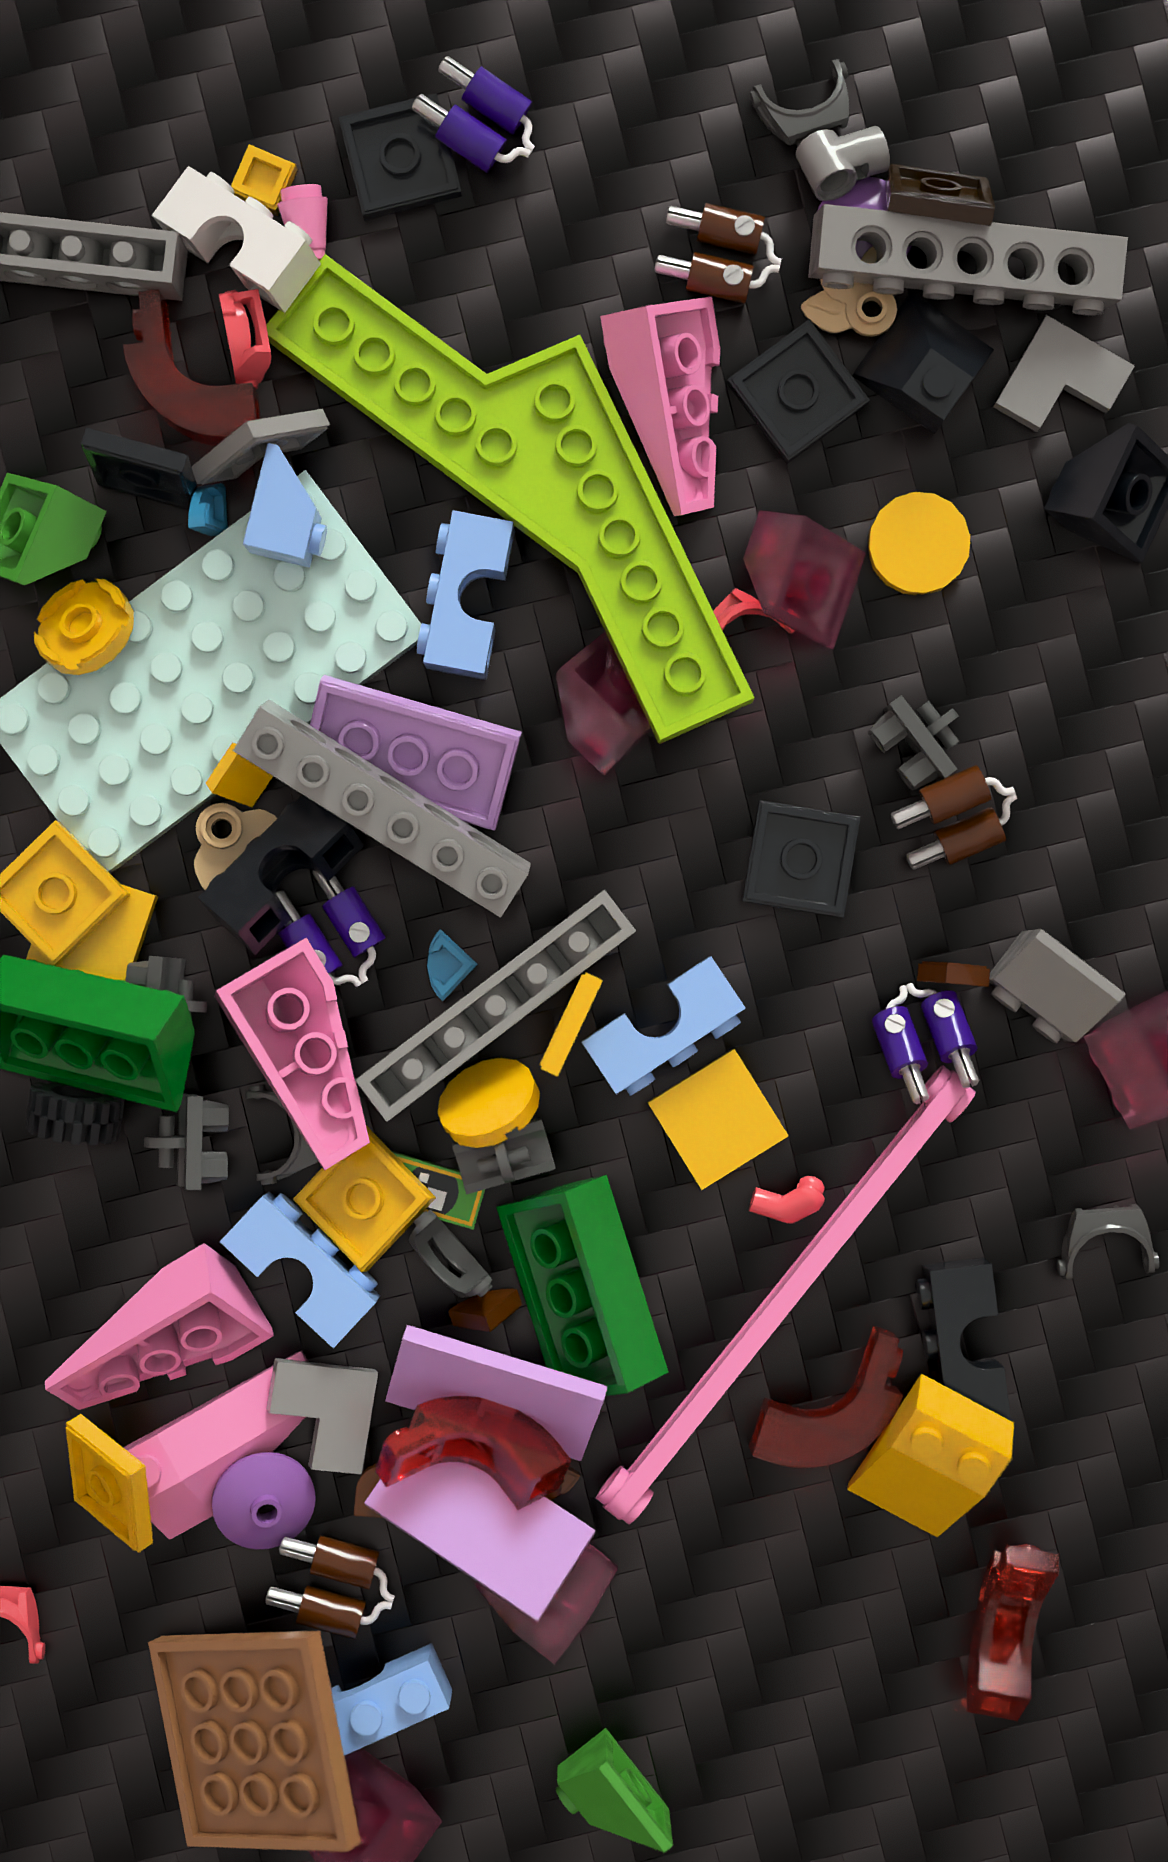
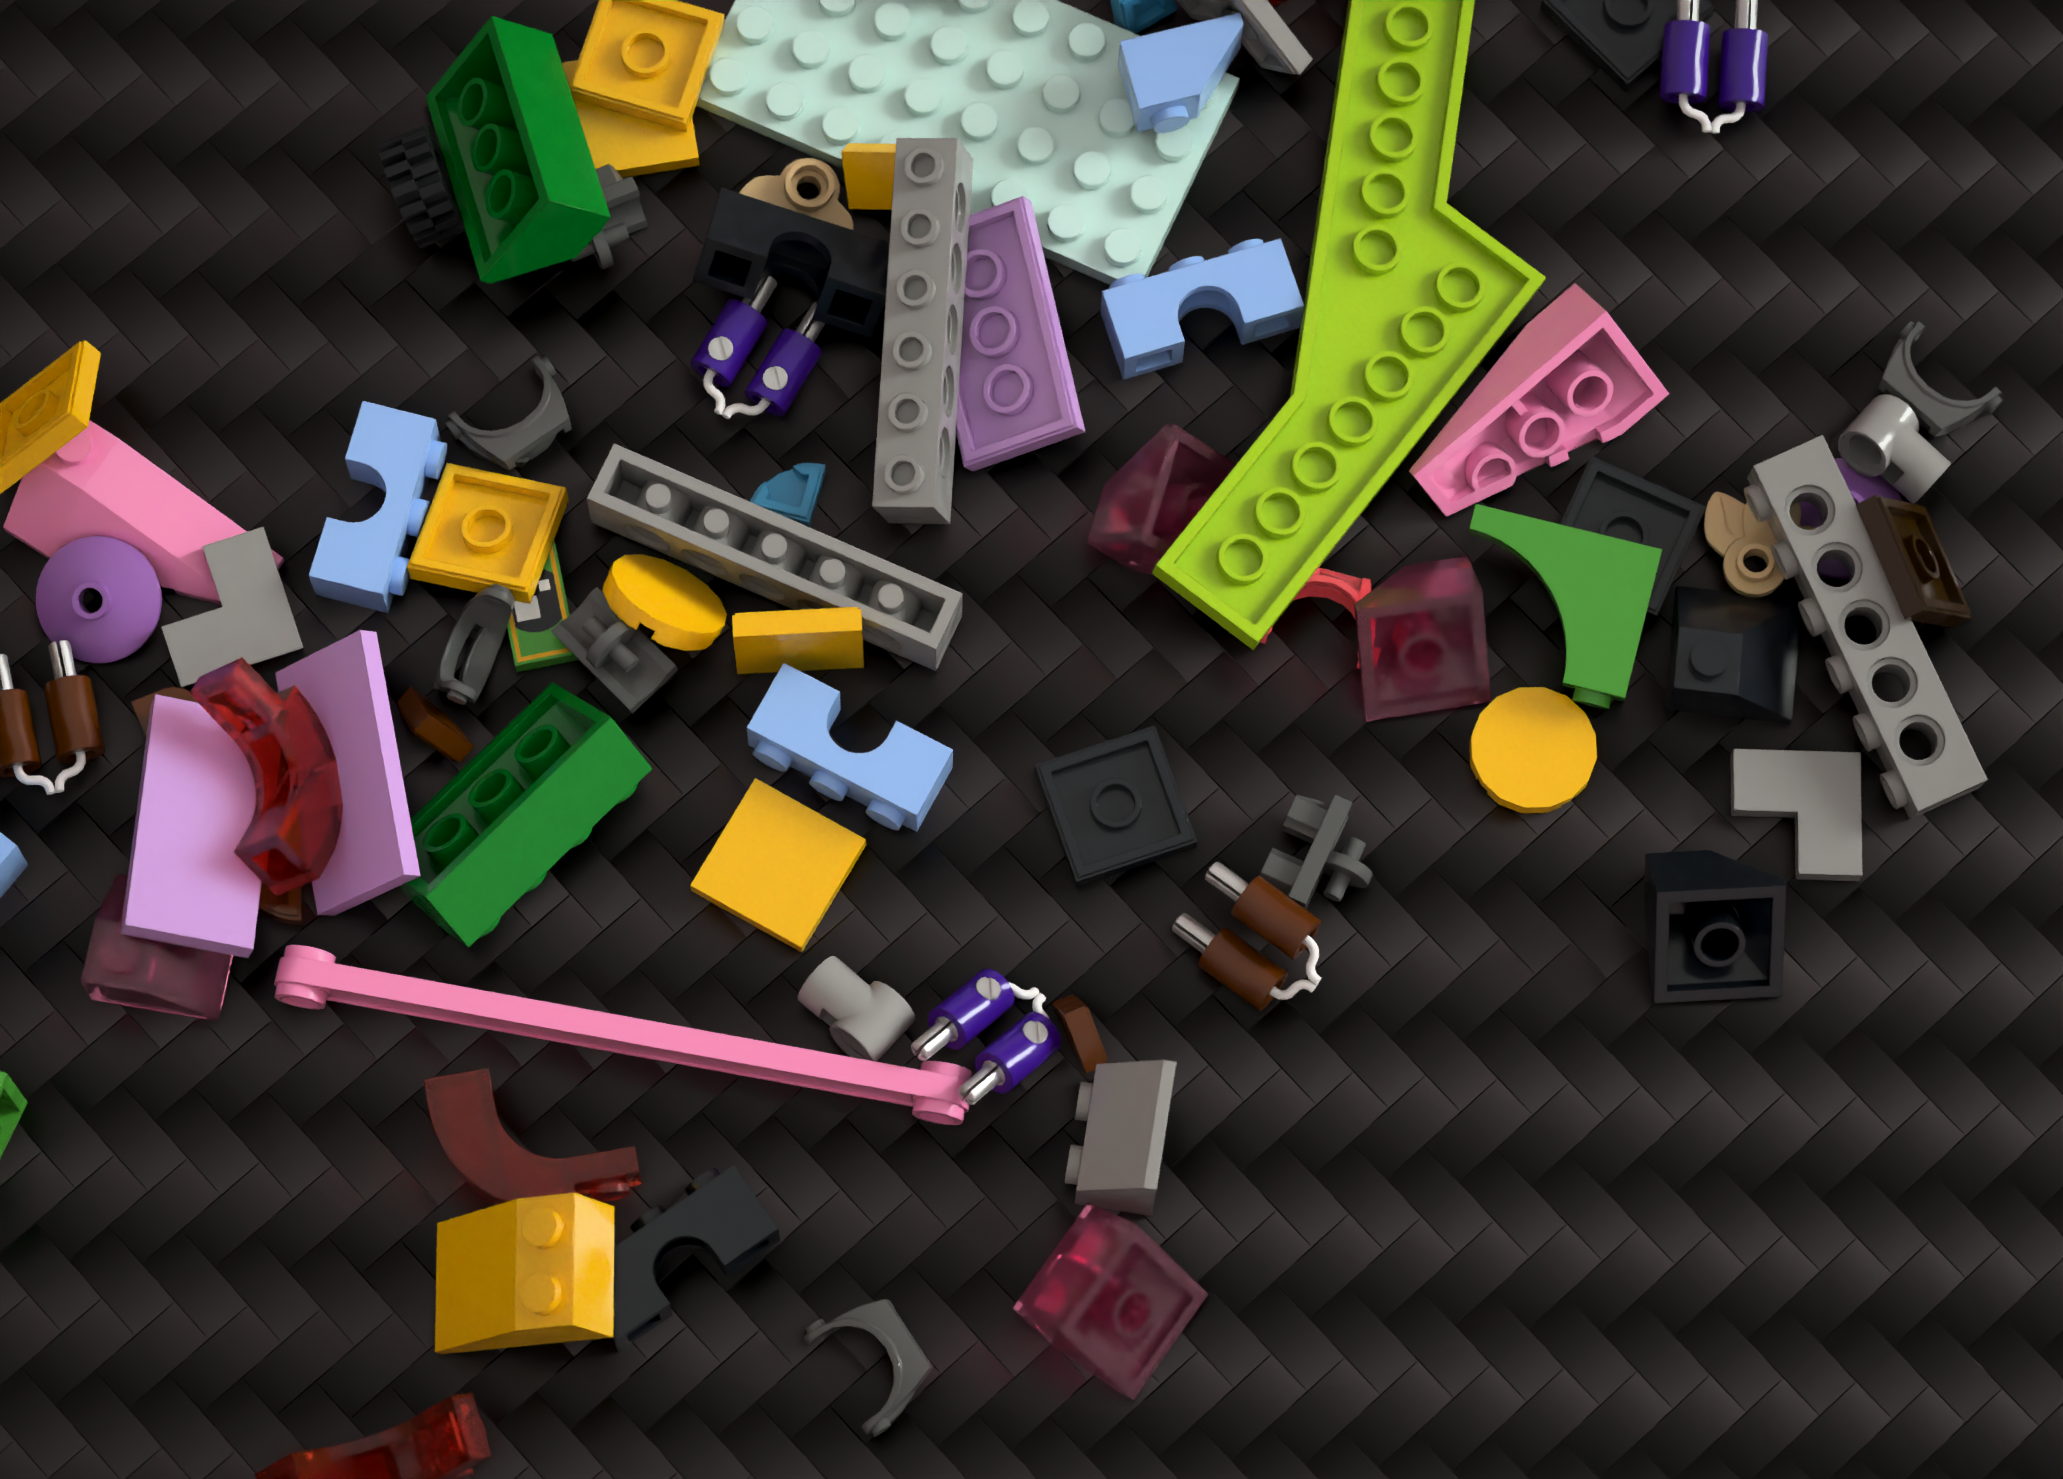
camera: 60 degrees right, 15 degrees down
bright pink wedge [45,1243,274,1410] -> none
dark grey hips [144,1094,229,1190] -> none
bright pink wedge [214,937,370,1170] -> none
reddish brown piece [655,203,782,304] -> none
coral arm [748,1176,825,1224] -> none
none -> light grey piece [797,956,916,1062]
none -> bright green arch [1469,504,1662,709]

